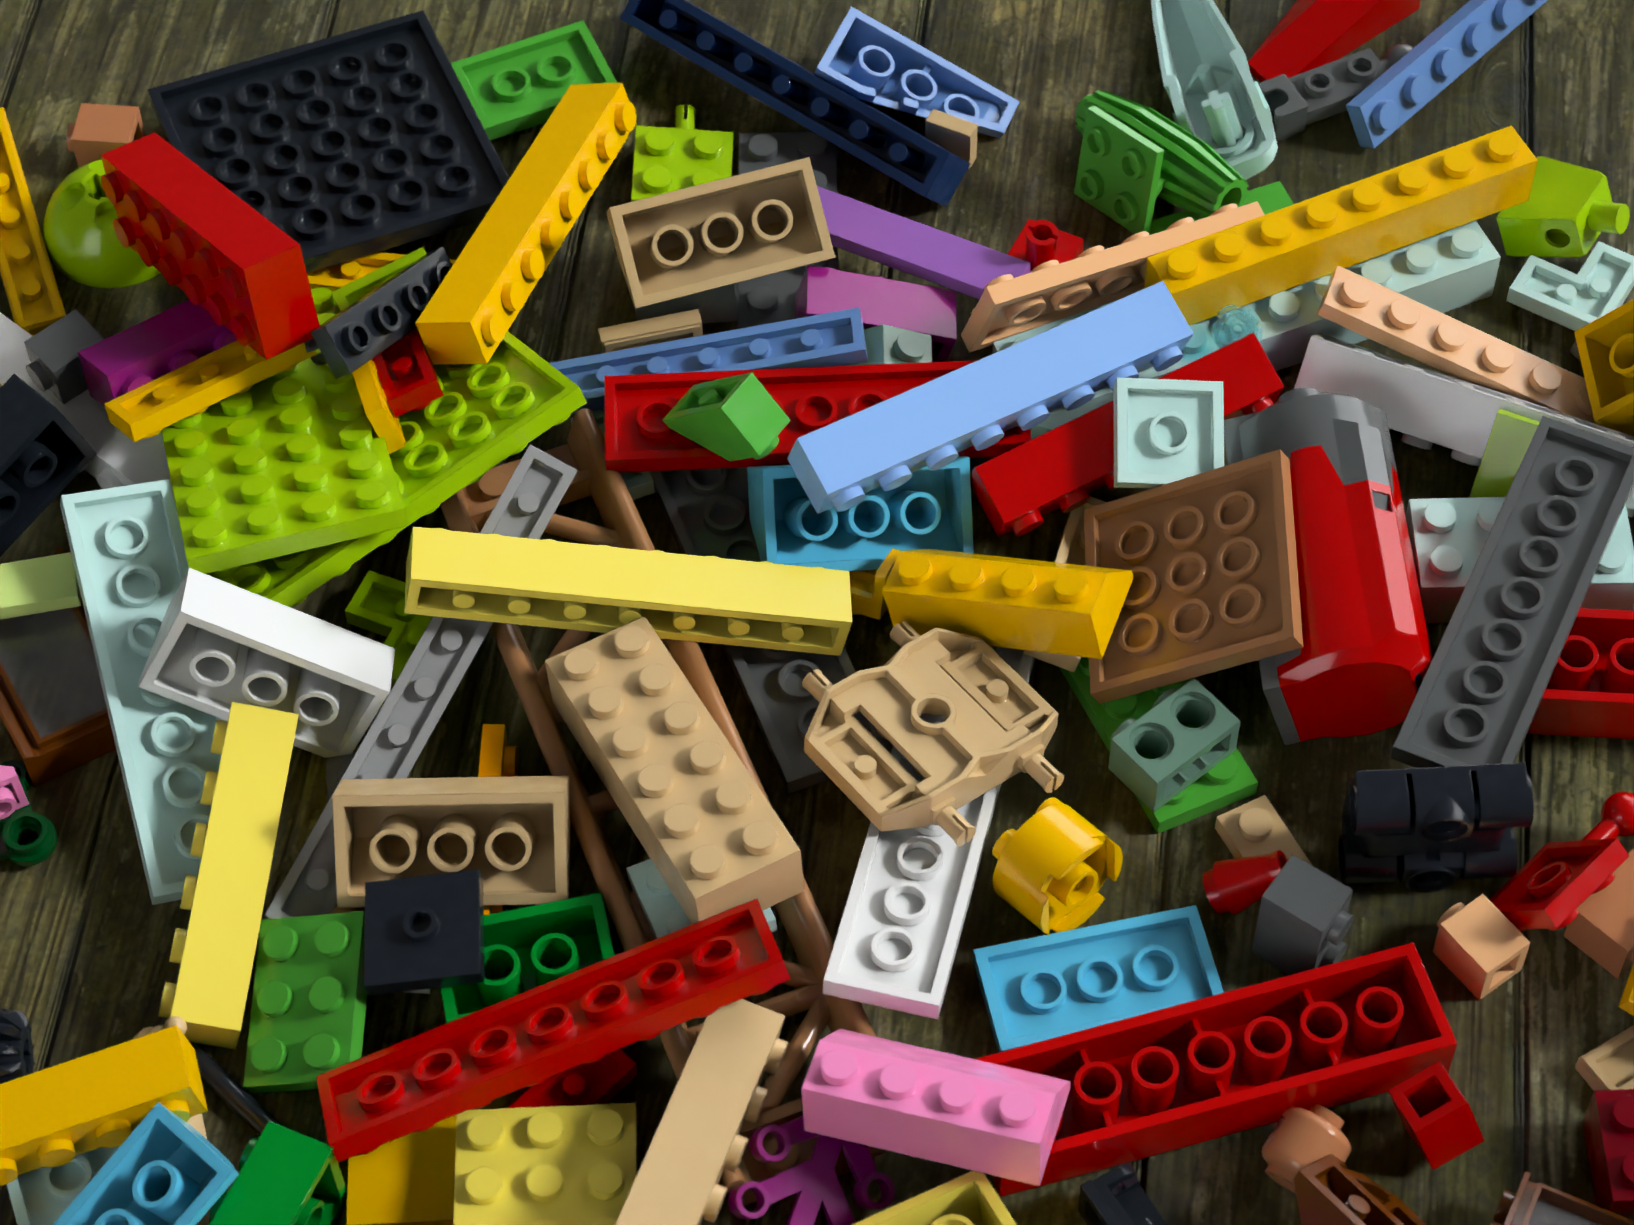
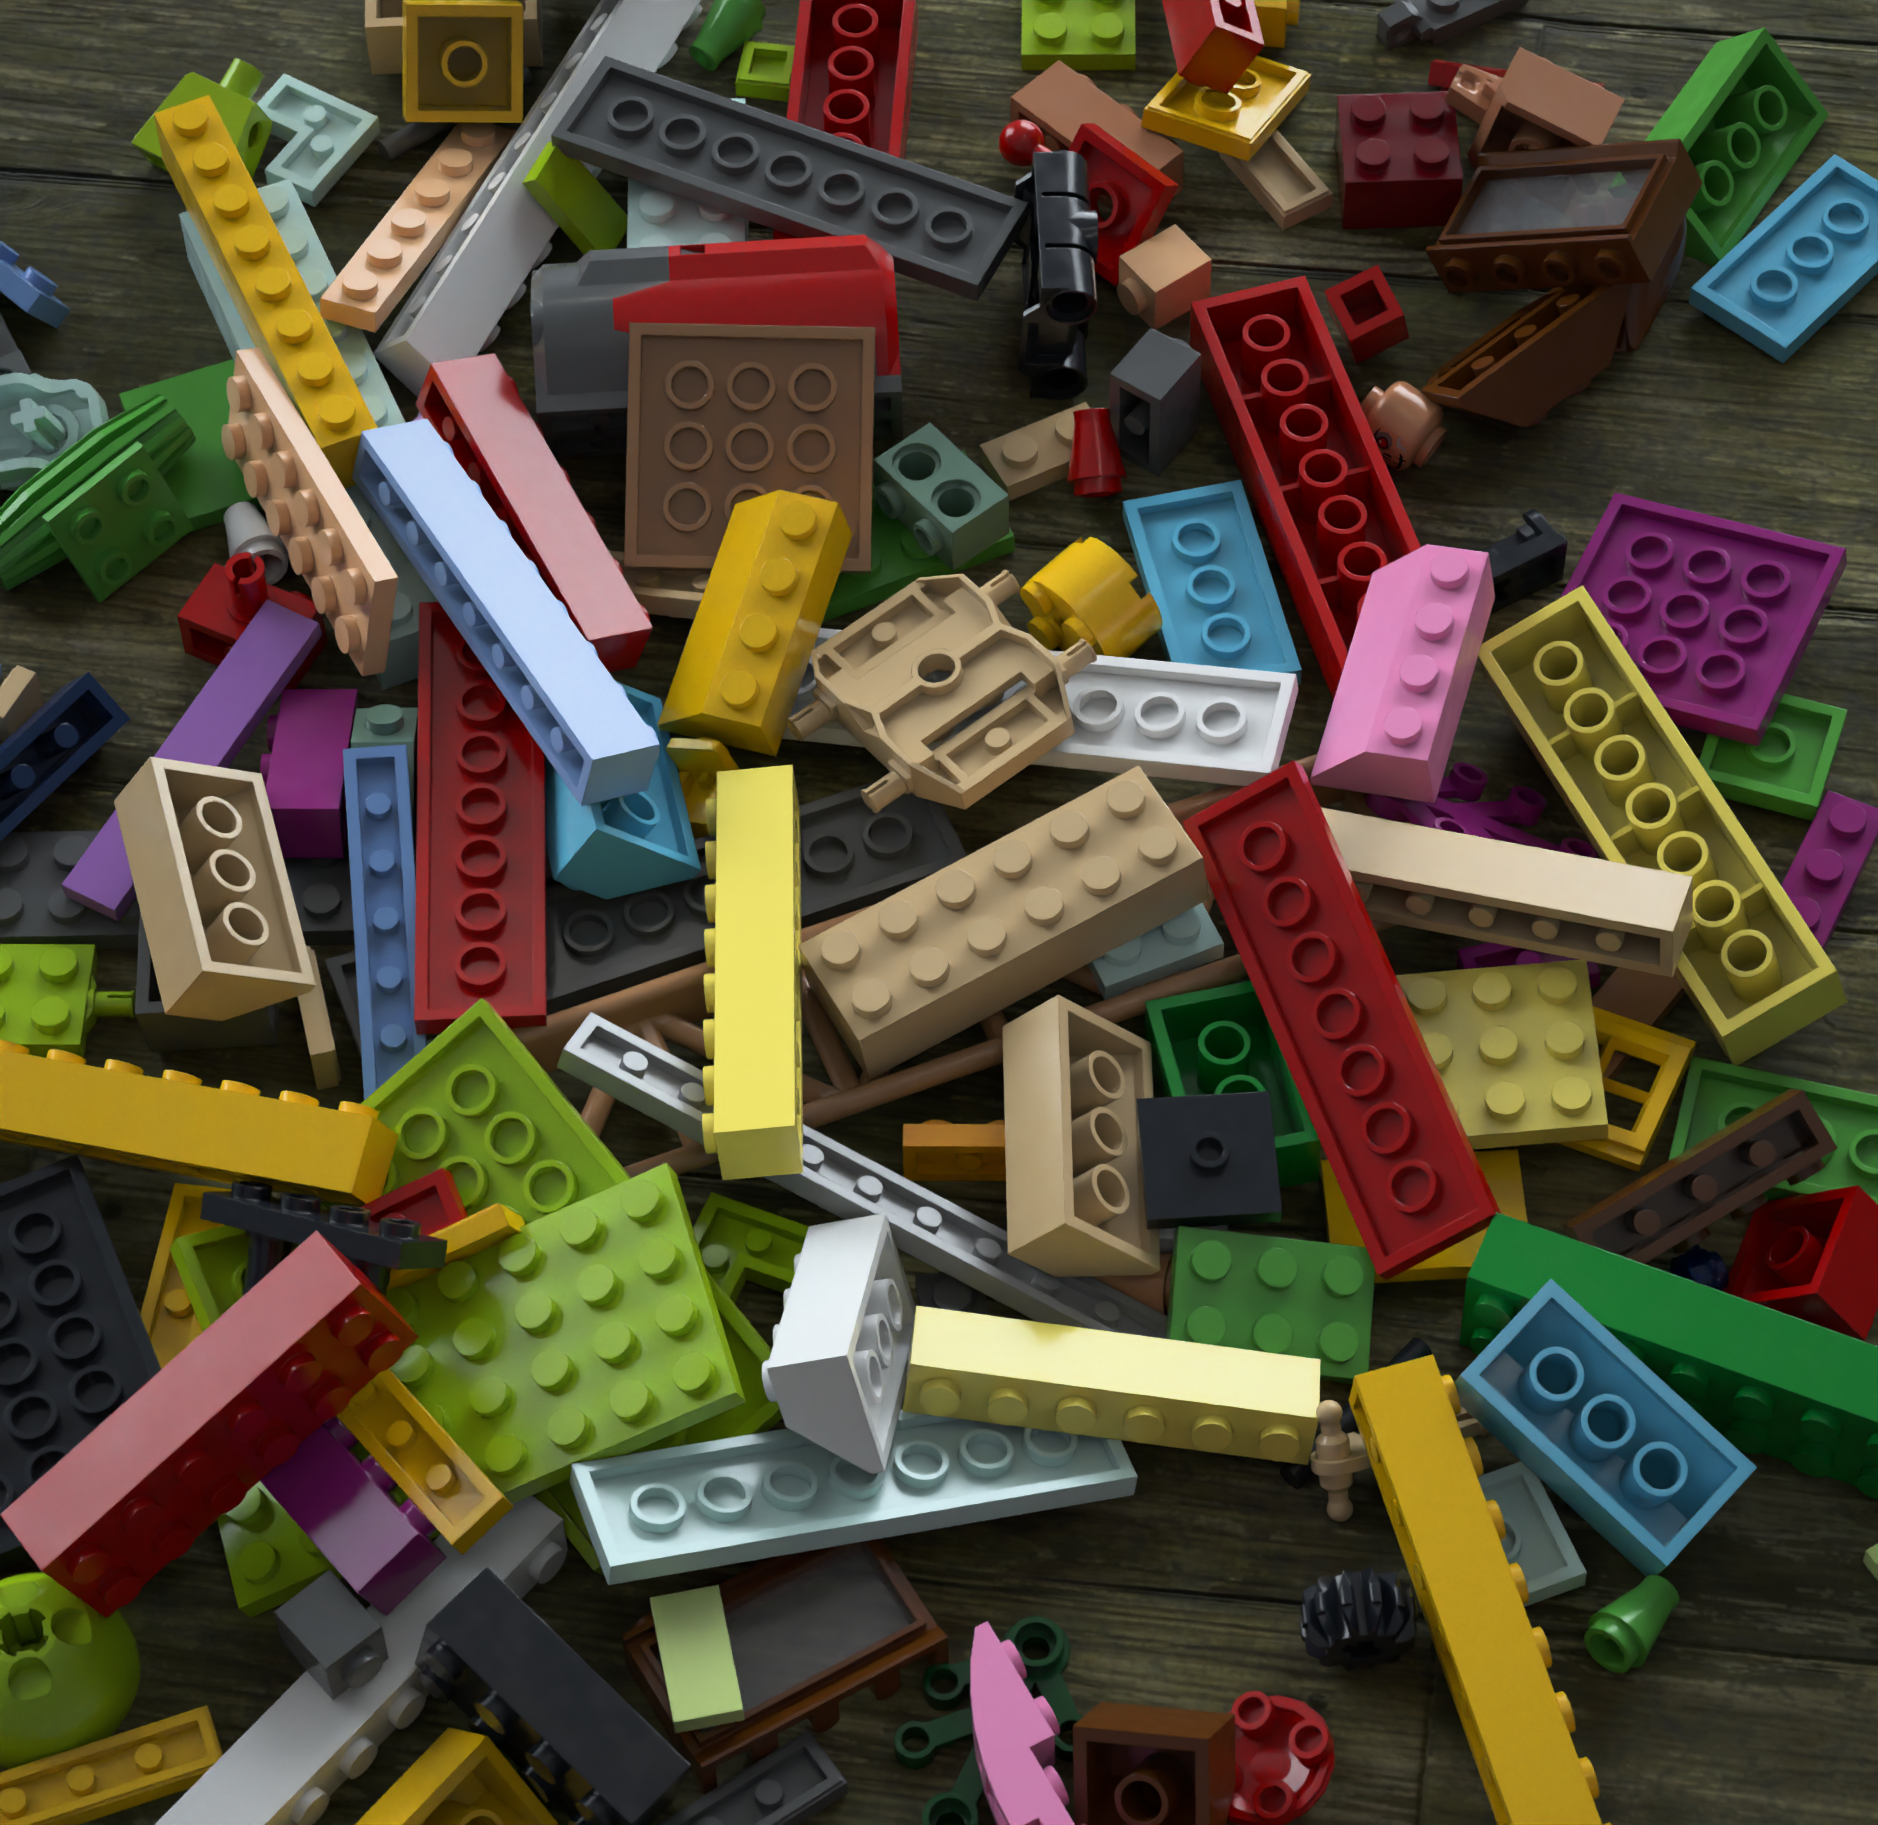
camera: 90 degrees left, 0 degrees up
bright green slope [663,372,790,462] -> none
light aqua plate [1113,377,1224,489] -> none
clear light blue plate [1212,304,1262,349] -> none

